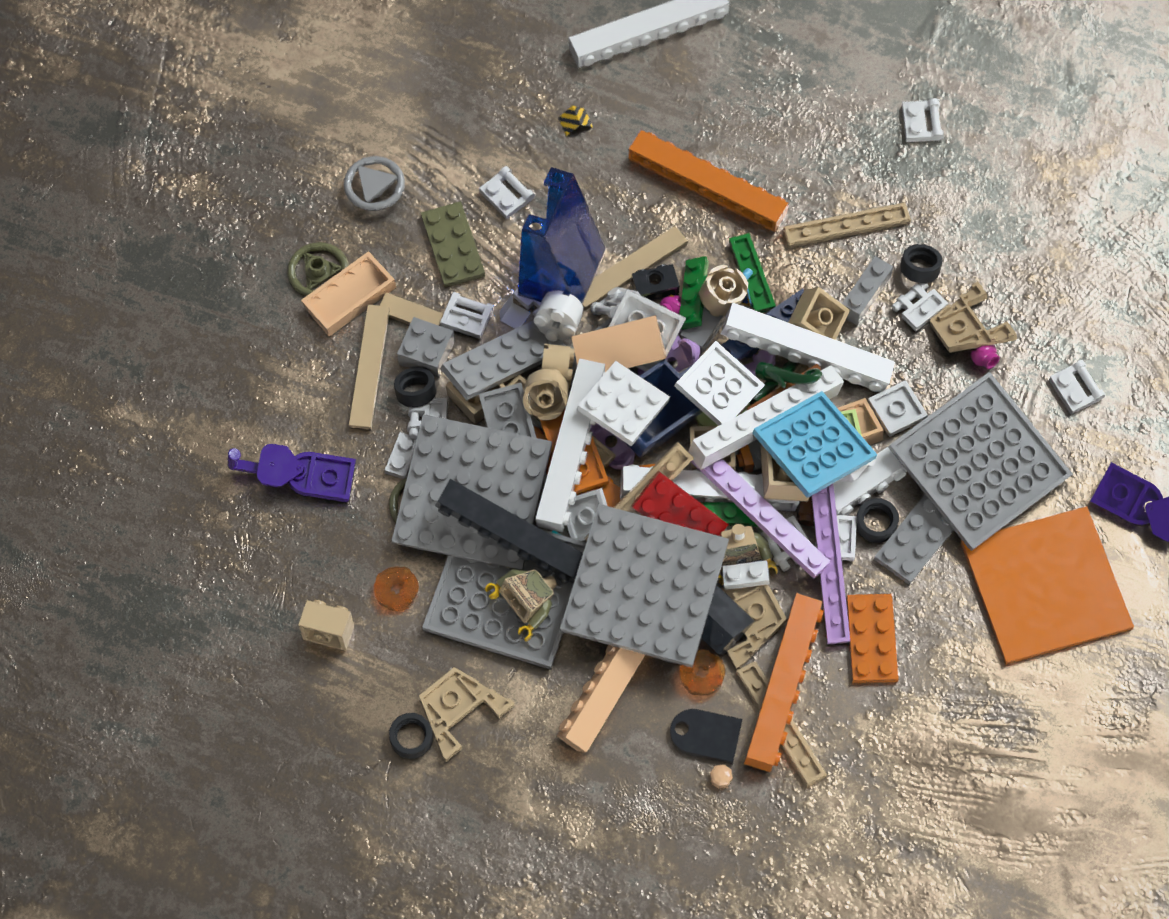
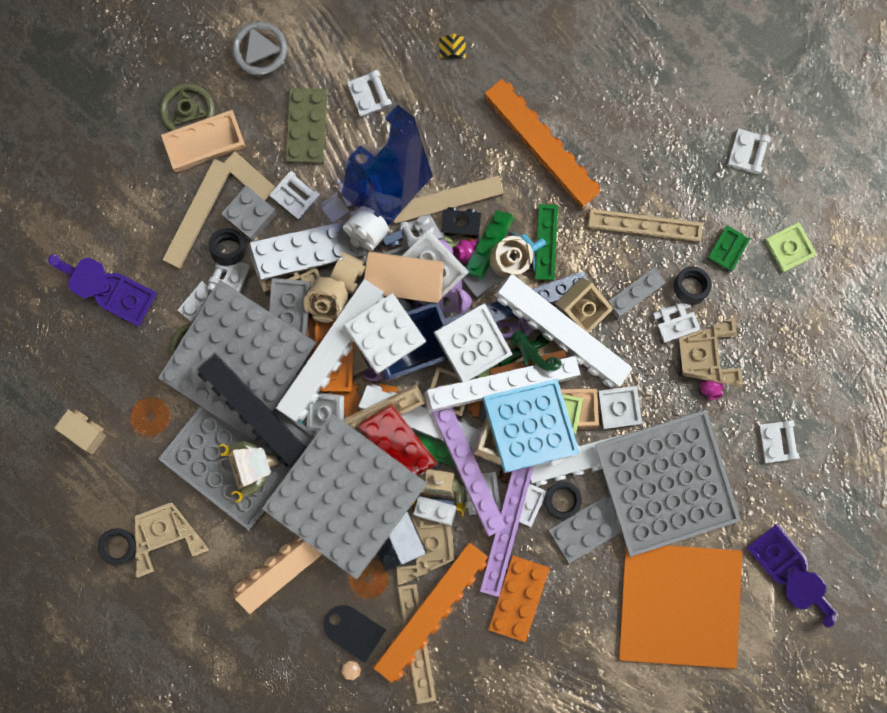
camera: 20 degrees right, 15 degrees up
none -> sand blue plate [383,230,403,248]
none -> green plate [707,225,751,272]
none -> yellowish green tile [765,222,817,273]

